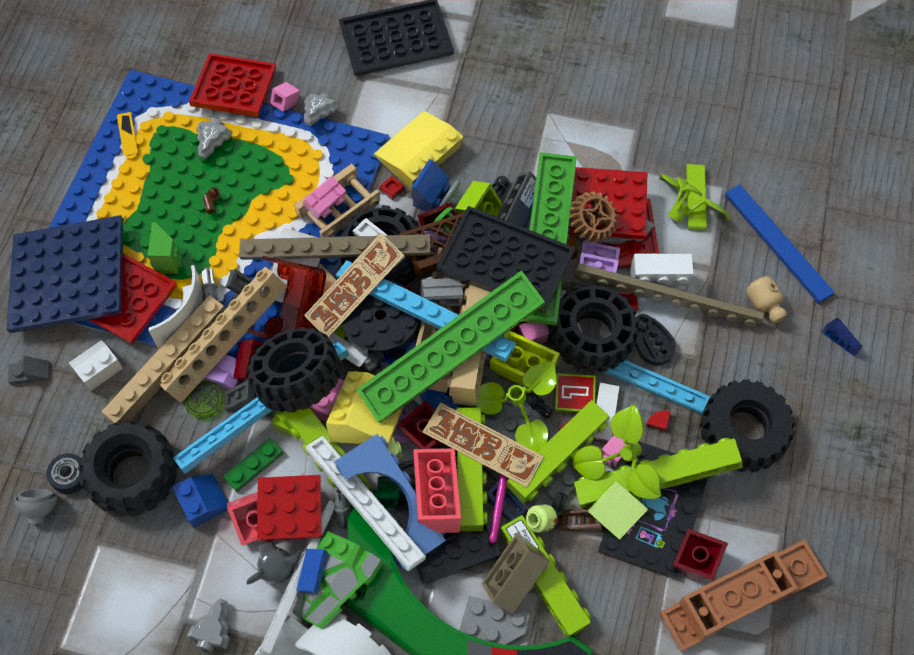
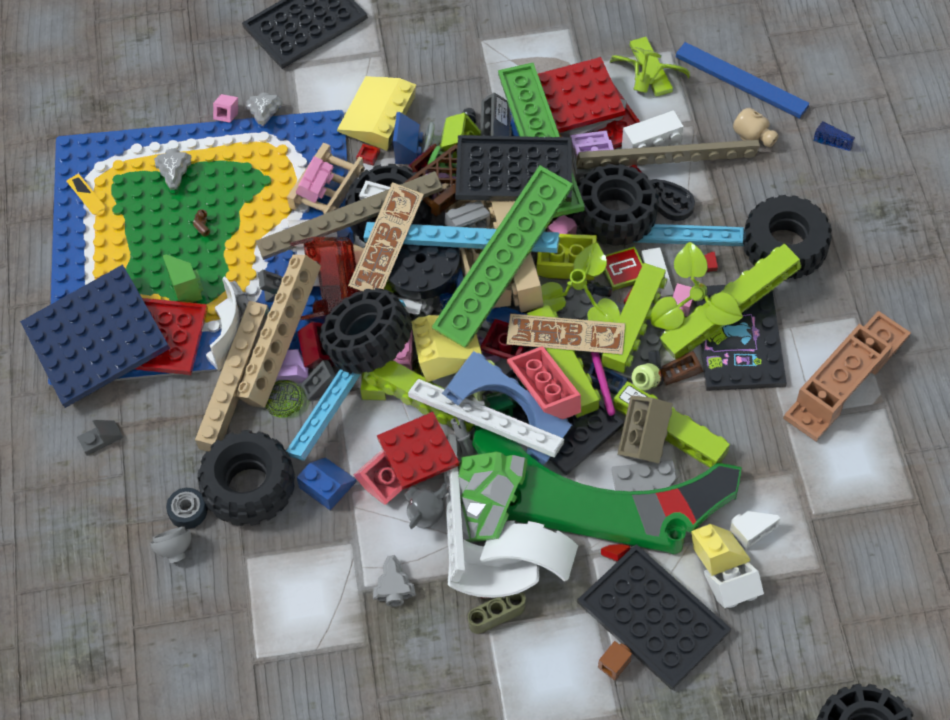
camera: 20 degrees left, 5 degrees down
white slope [69,340,123,392] -> none
red plate [189,53,276,117] -> none
green plate [223,438,284,493] -> none
blue tile [296,549,328,594] -> none
medium nougat gear [568,191,619,243] -> none
yellowish green tile [588,480,648,540] -> none
dark red slope [673,528,728,582] -> none

